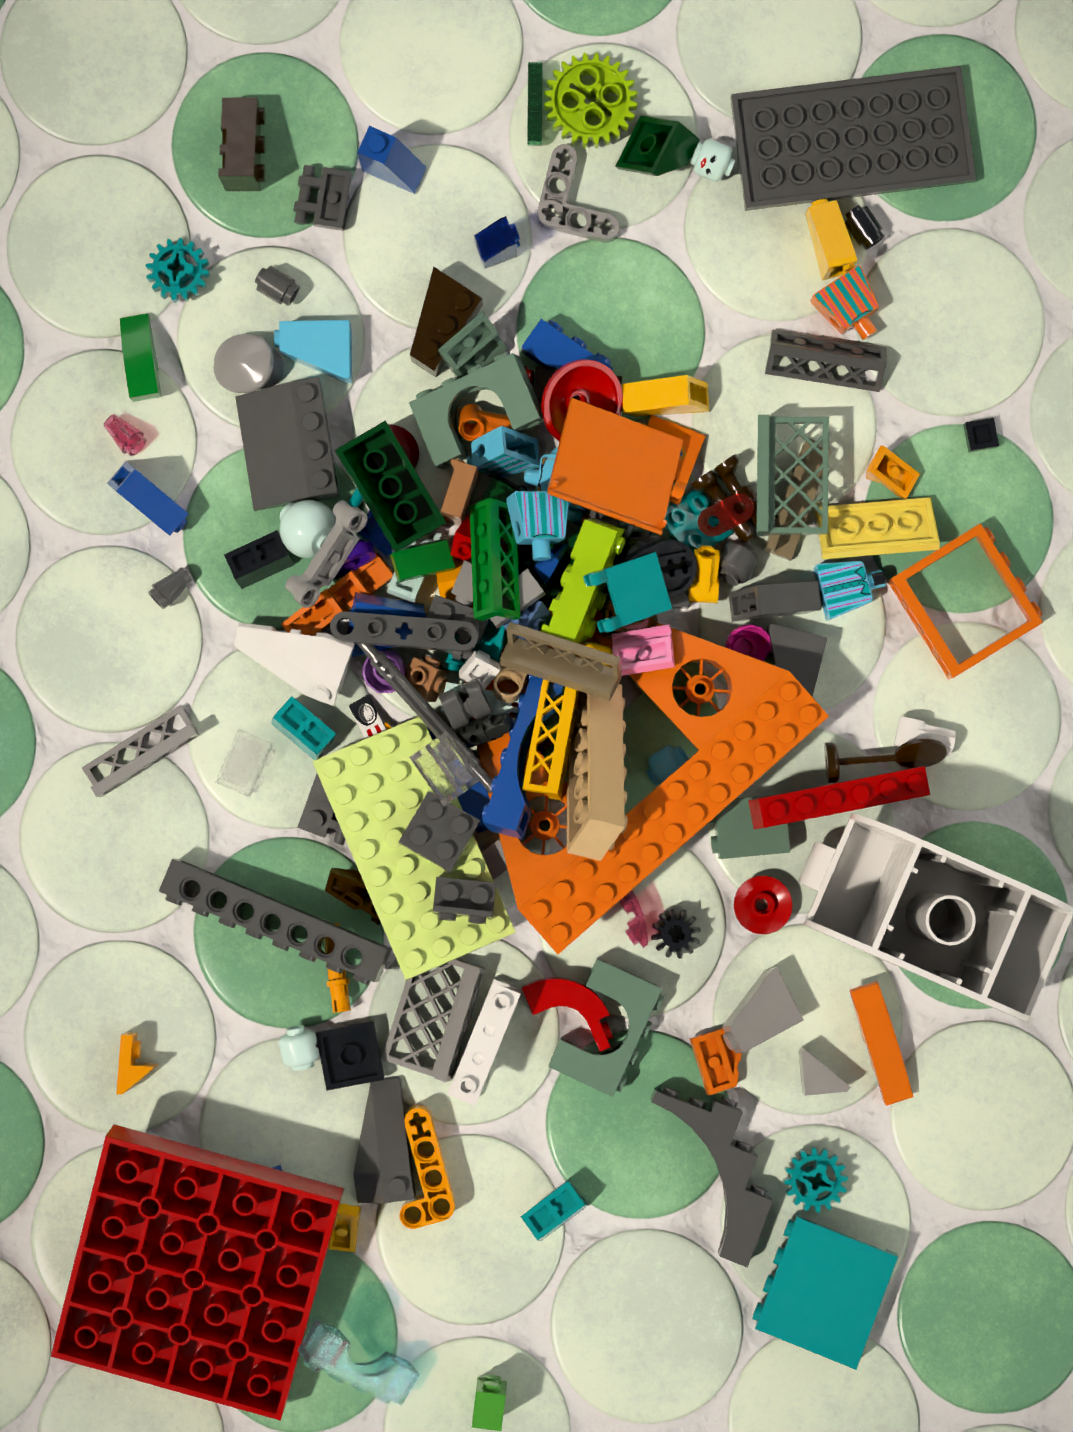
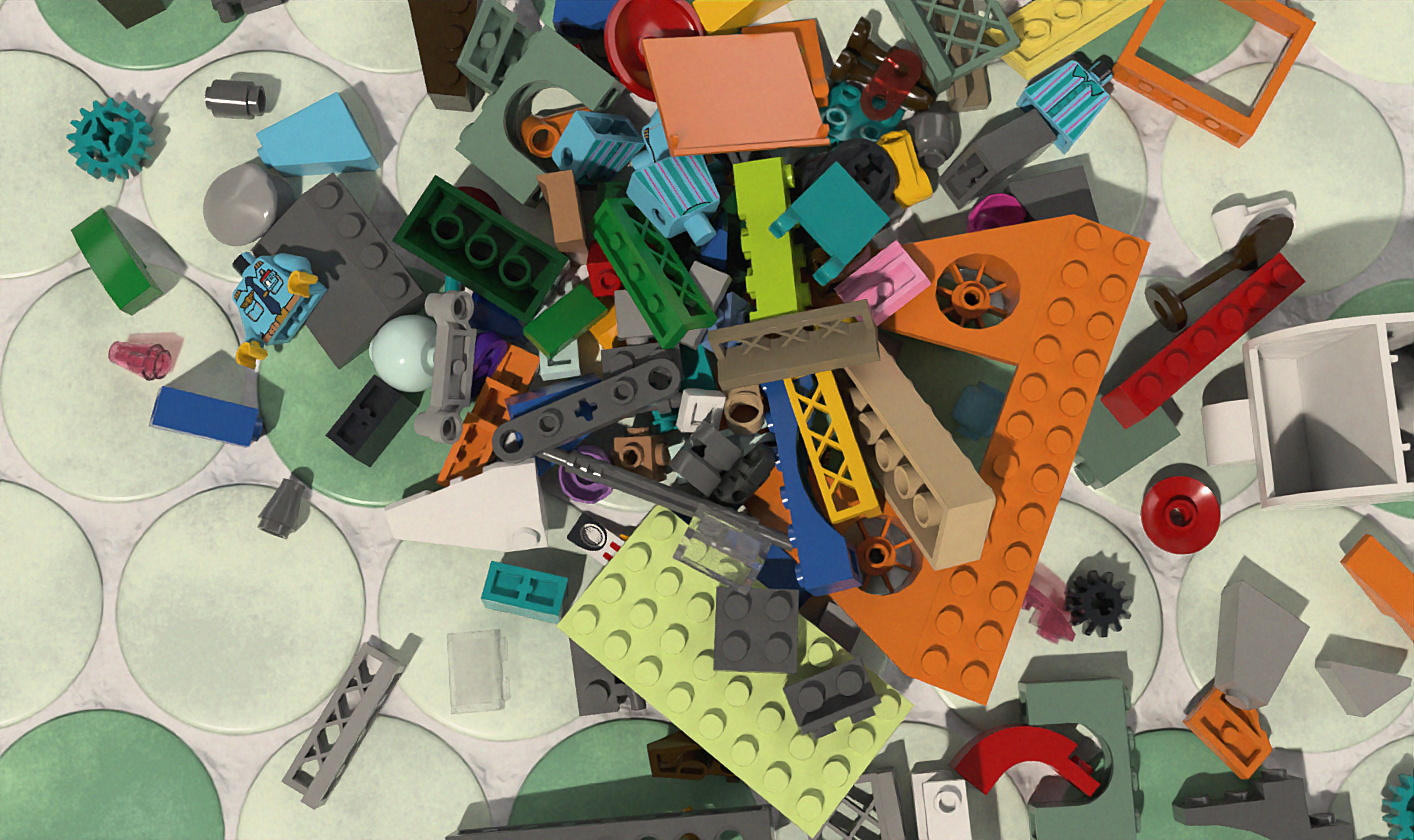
camera: 25 degrees left, 5 degrees down
none -> torso [232,252,328,370]

